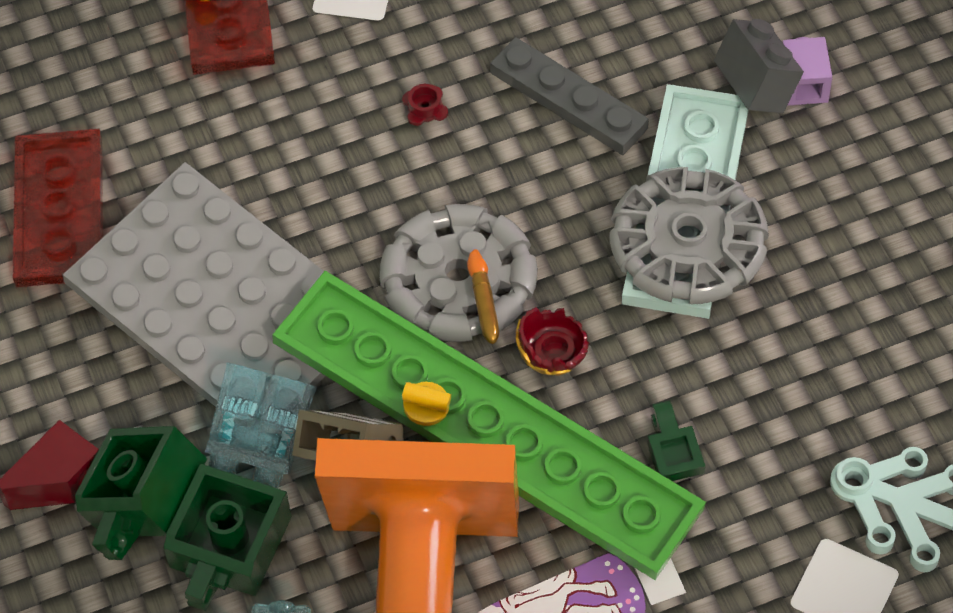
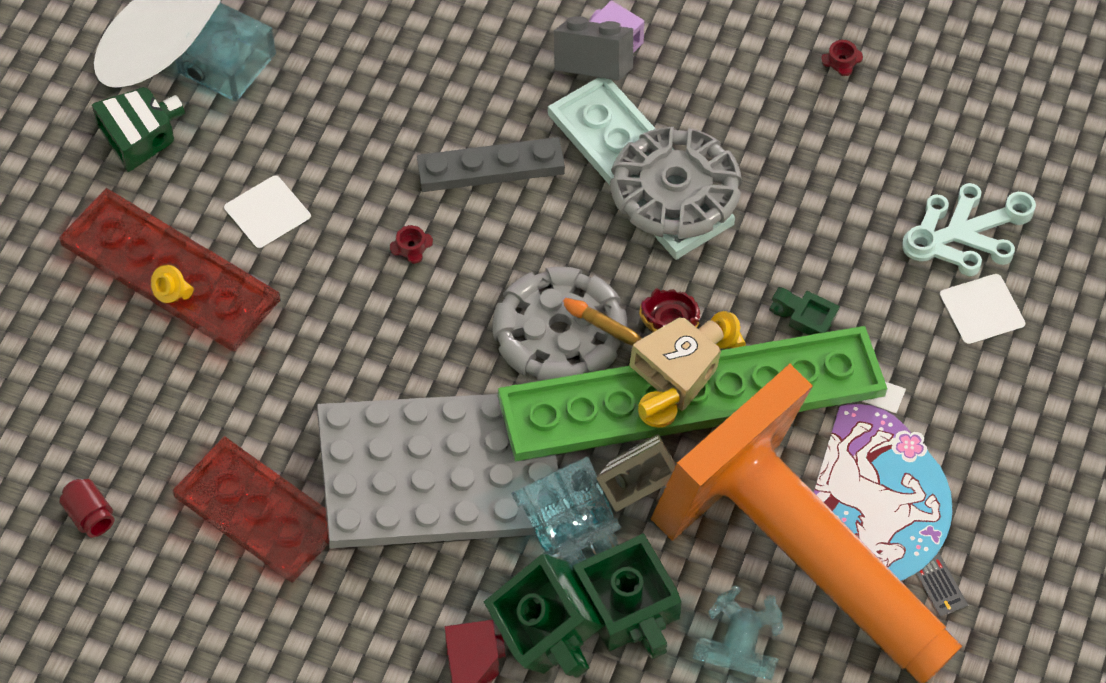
camera: 50 degrees left, 0 degrees up
none -> tan torso [629,318,724,411]
none -> yellow plate [711,311,746,349]

